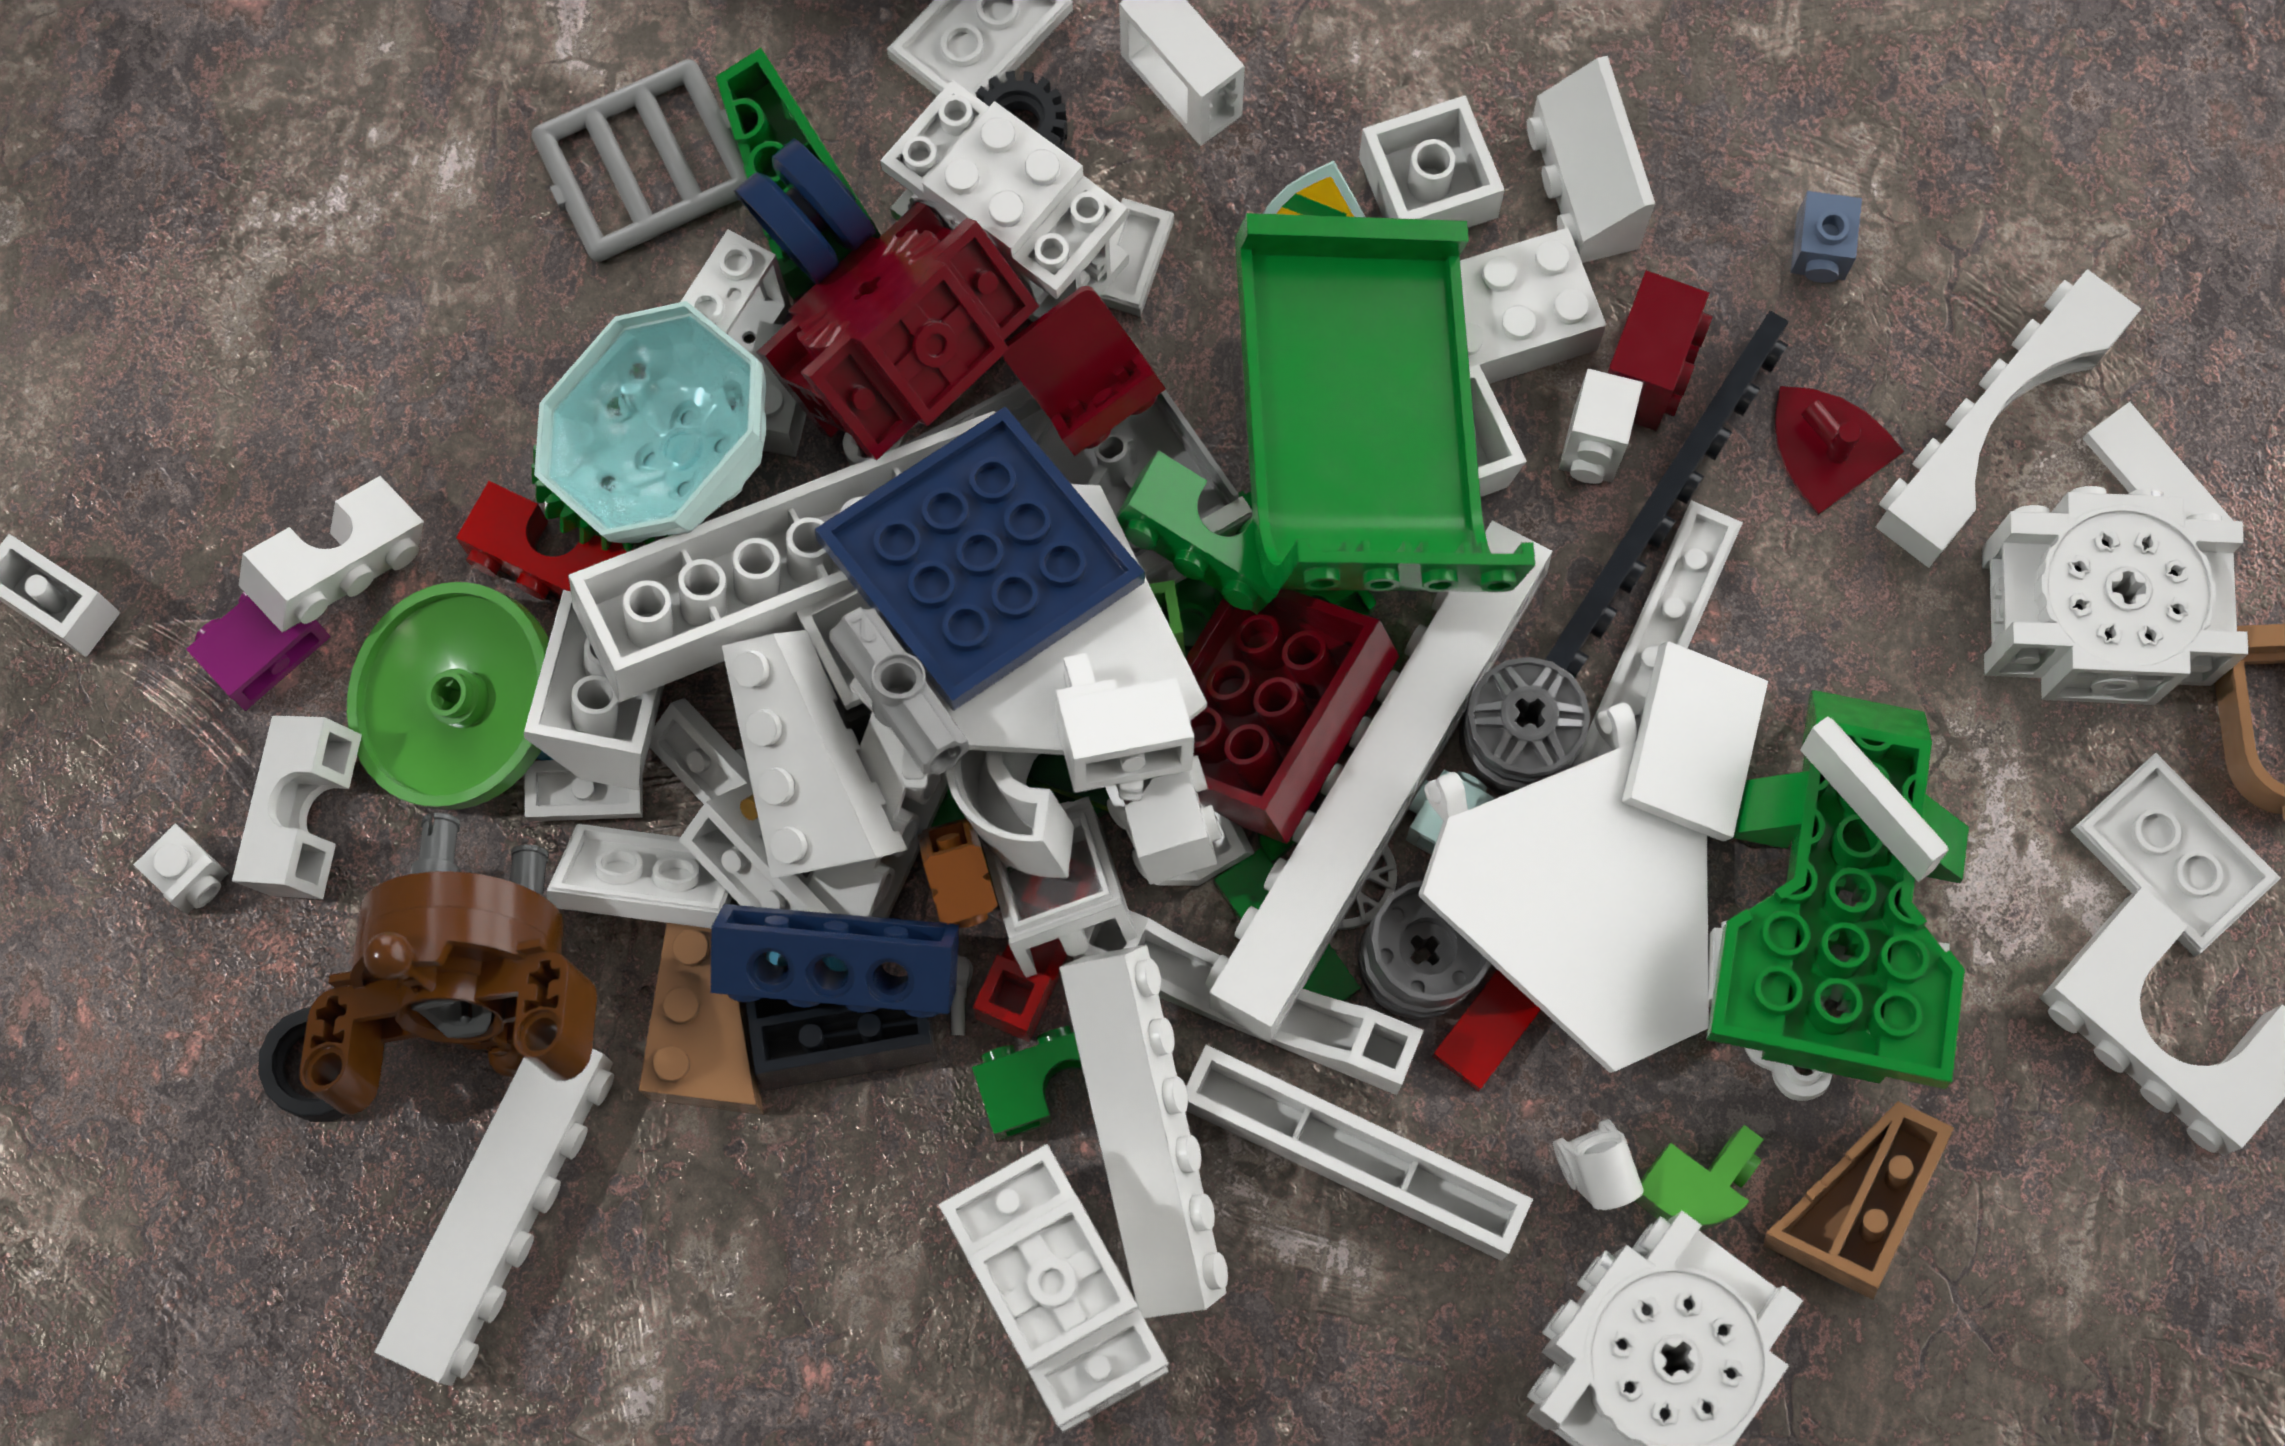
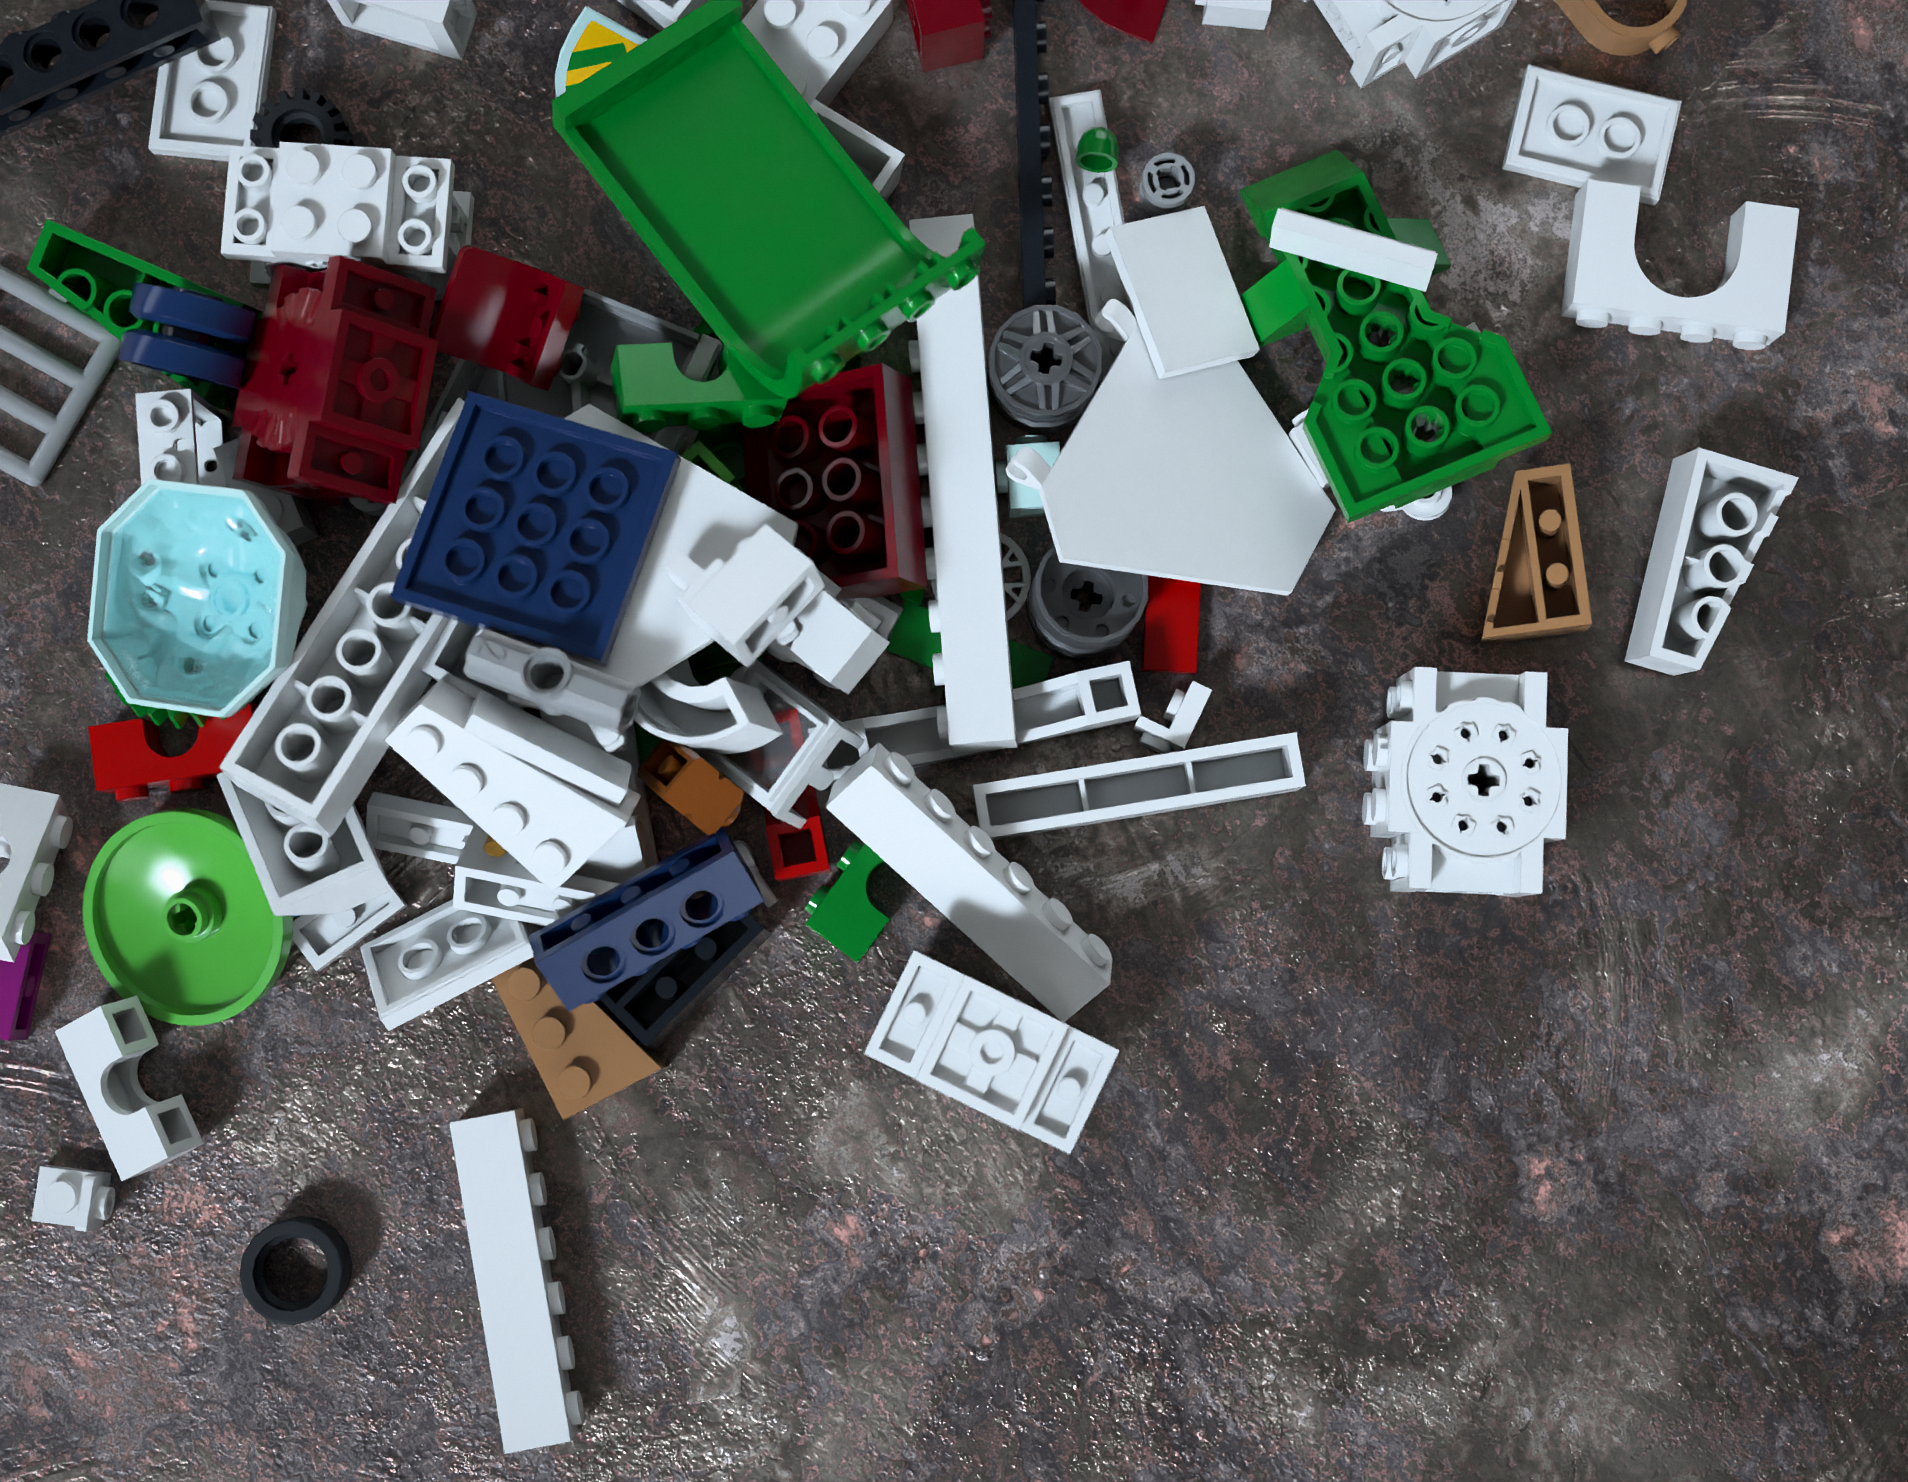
camera: 40 degrees left, 10 degrees up
reddish brown piece [300,813,597,1115] -> none
white tile [1100,198,1174,317] -> none
white piece [1553,1119,1644,1210] -> none
white brick [1559,369,1643,484] -> none
bright green brick [1634,1125,1764,1231] -> none
none -> white tile [464,690,632,806]
none -> green hinge [1075,127,1119,173]
none -> white bracket [1133,681,1212,754]
none -> light grey wheel [1139,153,1195,217]
none -> white wedge [1625,448,1799,676]

